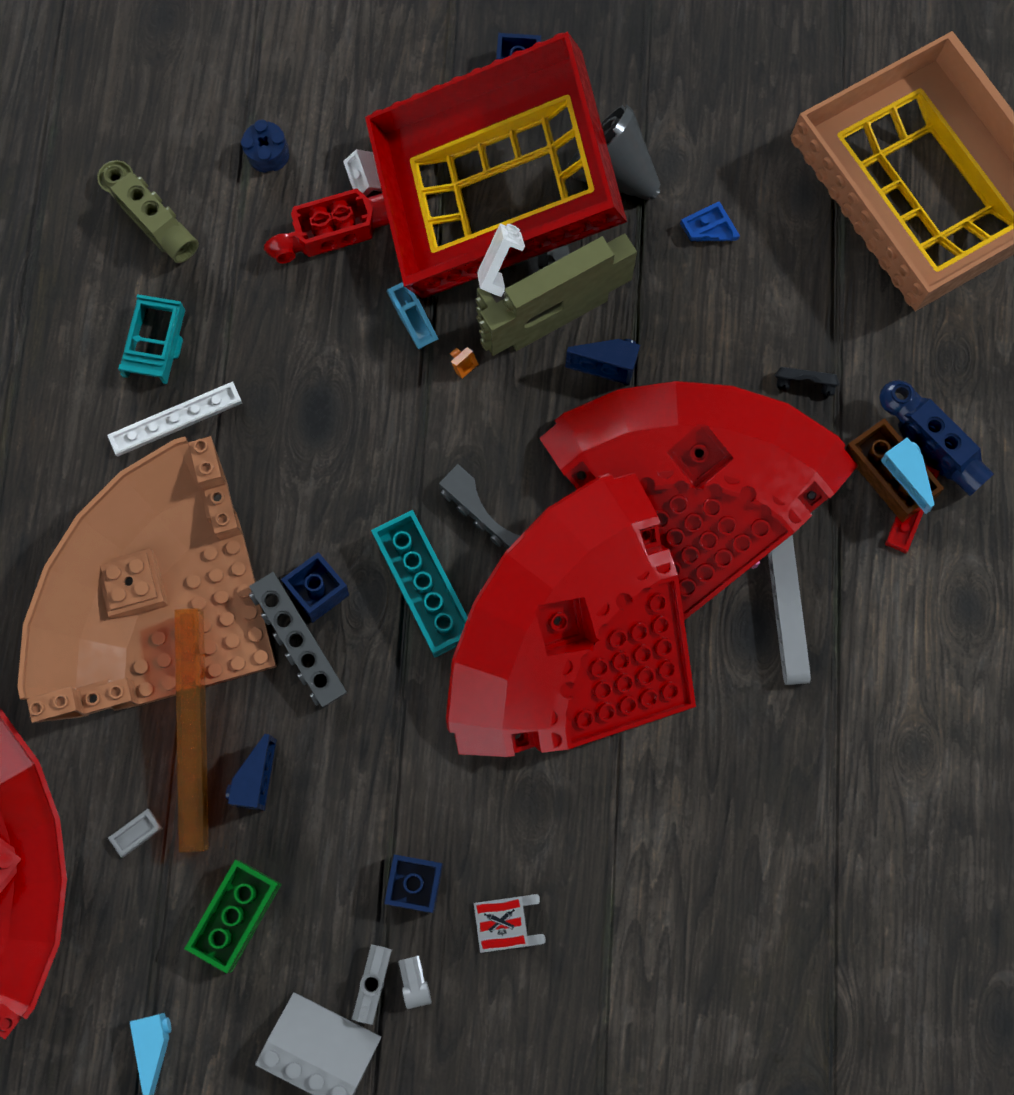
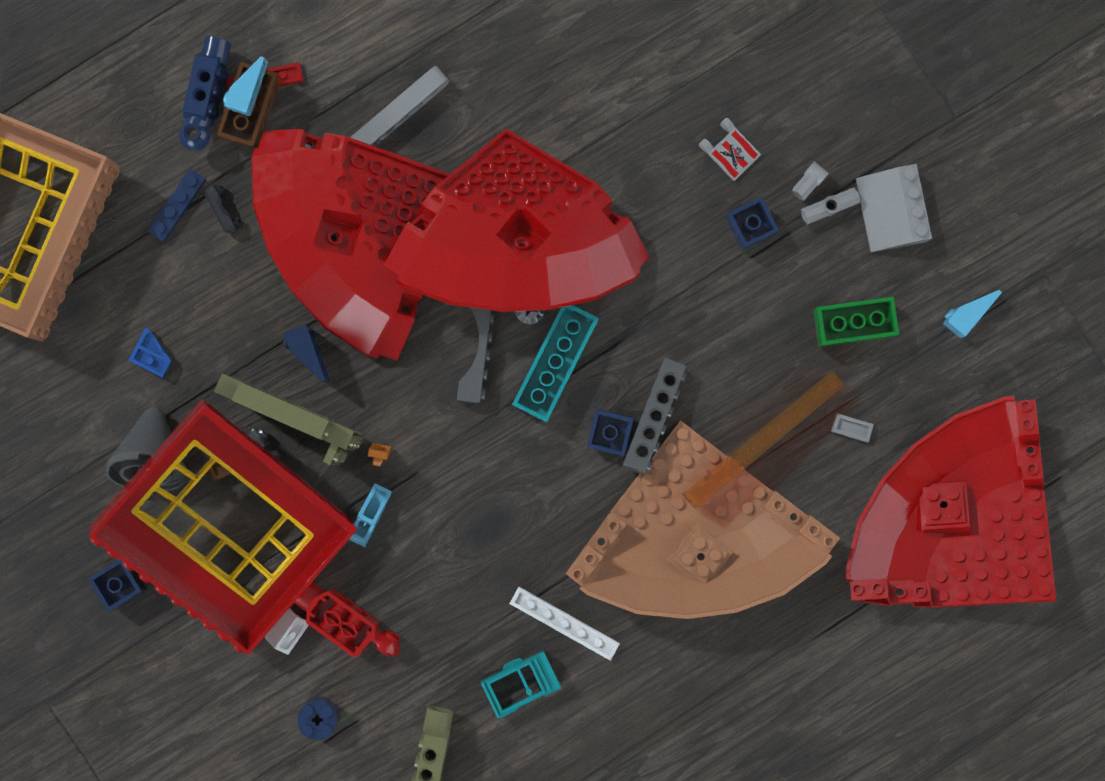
camera: 125 degrees left, 10 degrees up
dark blue slope [226,734,277,811] -> none
white panel [477,223,525,297] -> none
none -> dark blue plate [147,168,206,243]

